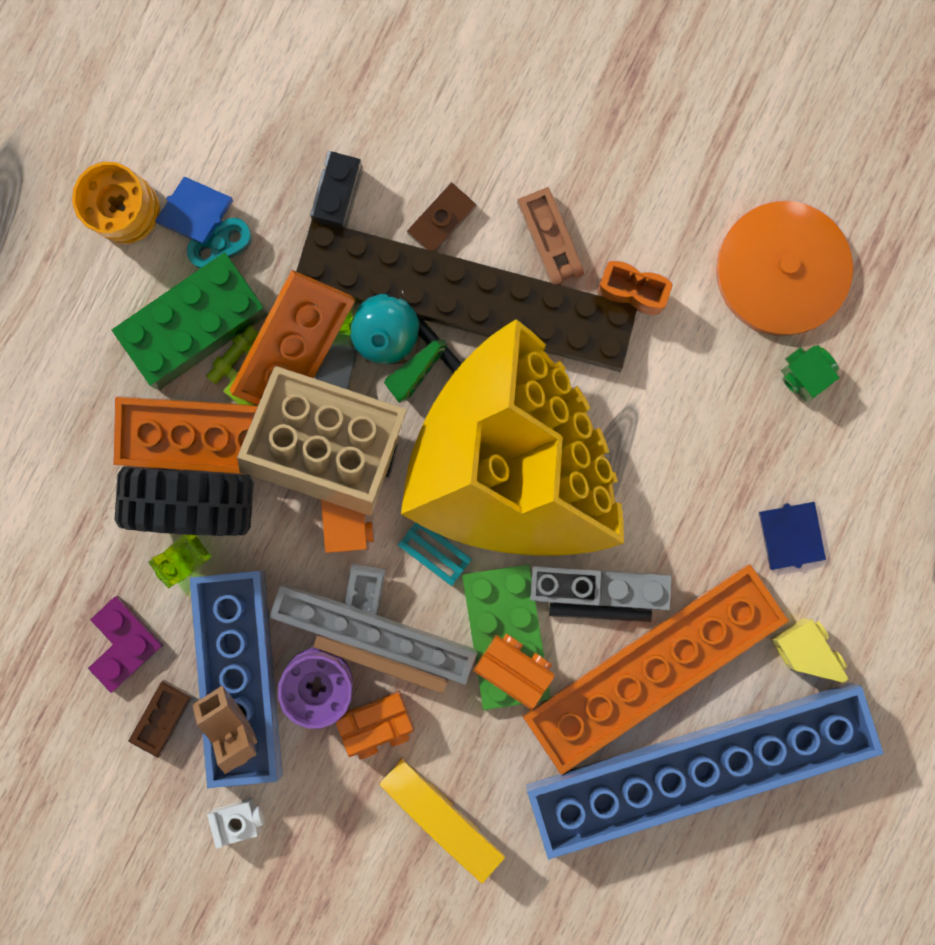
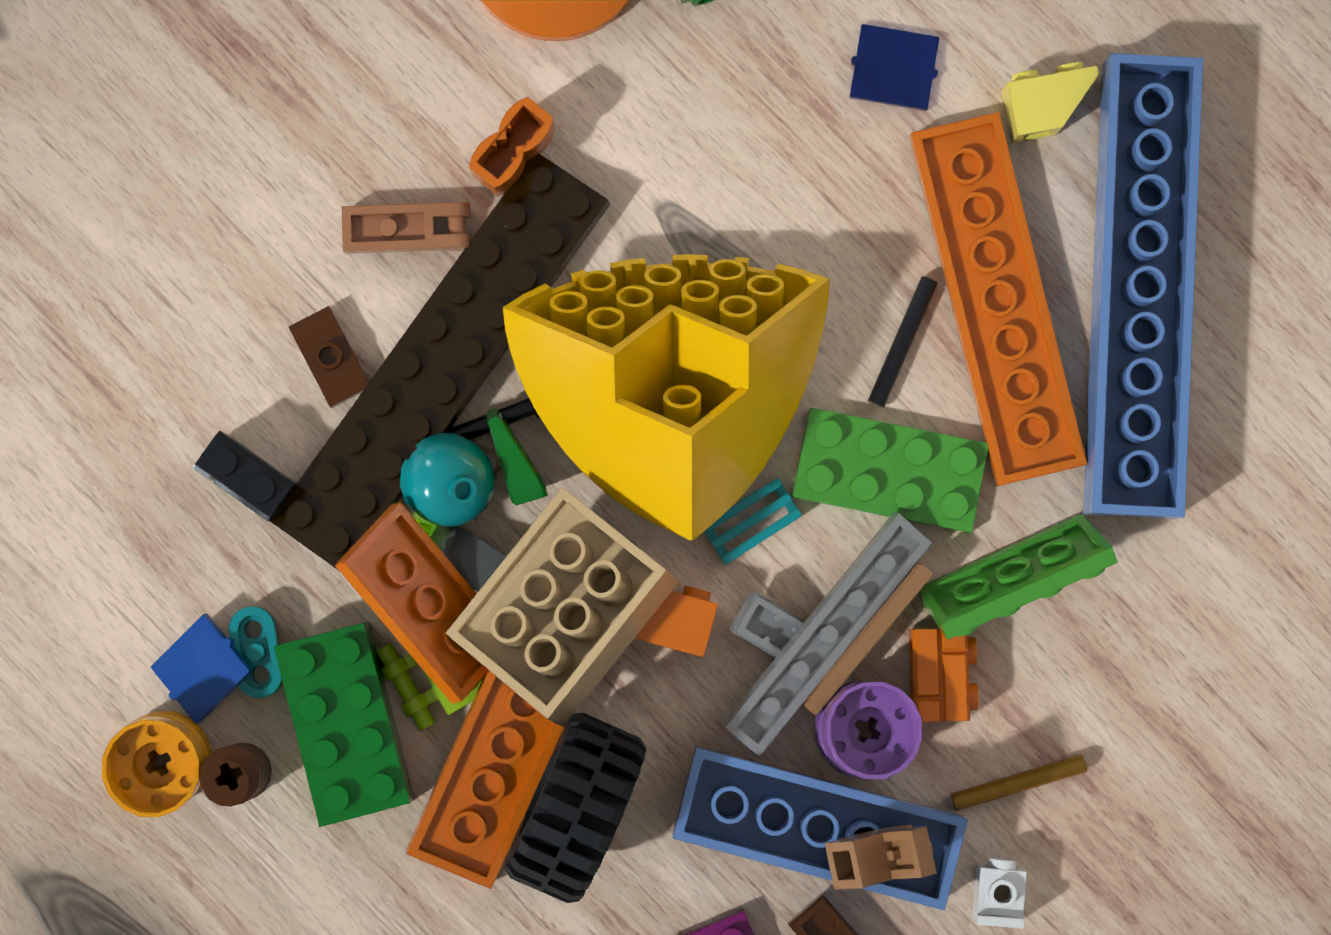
camera: 75 degrees left, 0 degrees up
clear neon green bracket [149,535,212,588] -> none
yellow slope [379,758,505,884] -> none
orange brick [473,633,555,710] -> none
light grey slope [530,566,672,610] -> none
none -> reddish brown piece [199,742,272,807]
none -> bright green plate [918,513,1118,640]
none -> pearl gold bar [950,754,1087,811]

